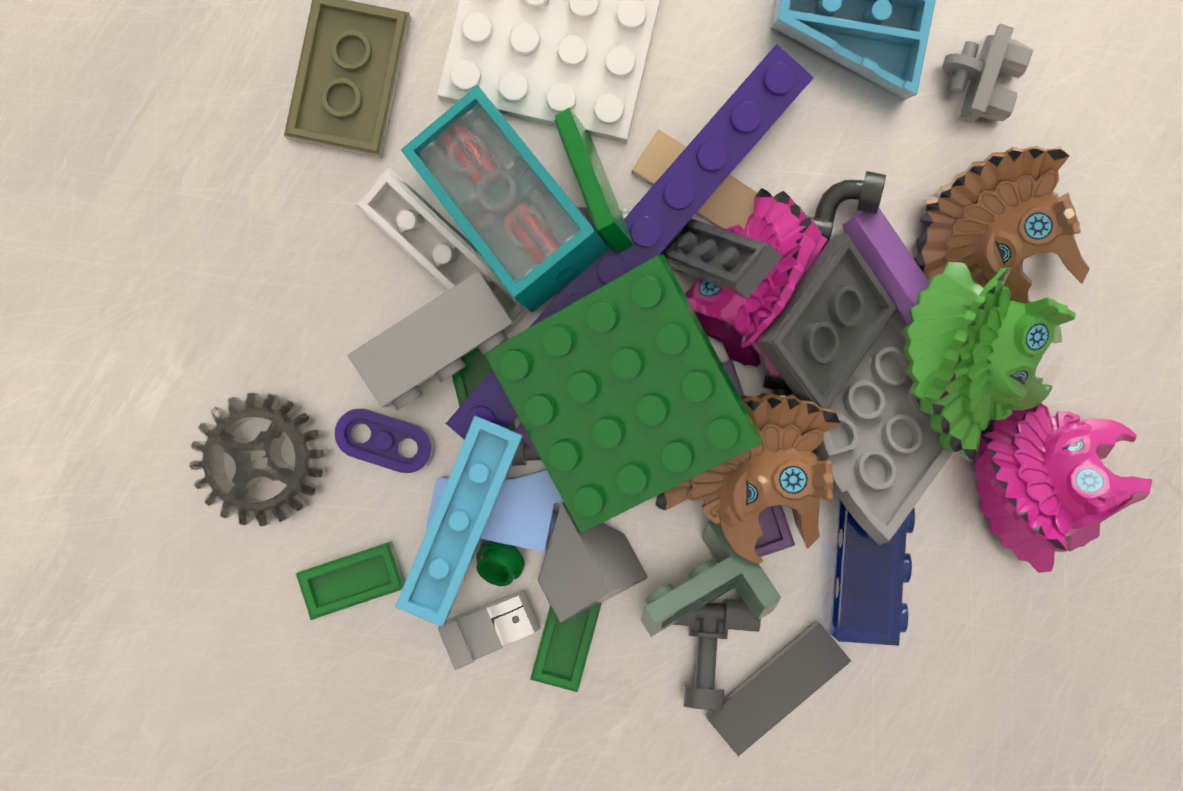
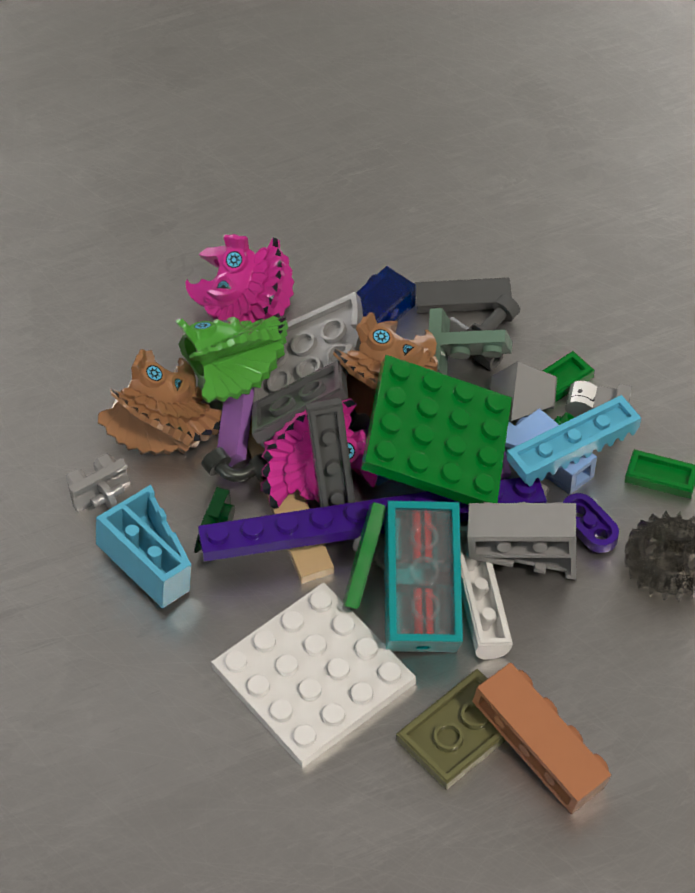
camera: 140 degrees left, 35 degrees down
none -> dark green plate [194,487,235,553]
none -> nougat brick [472,662,612,815]

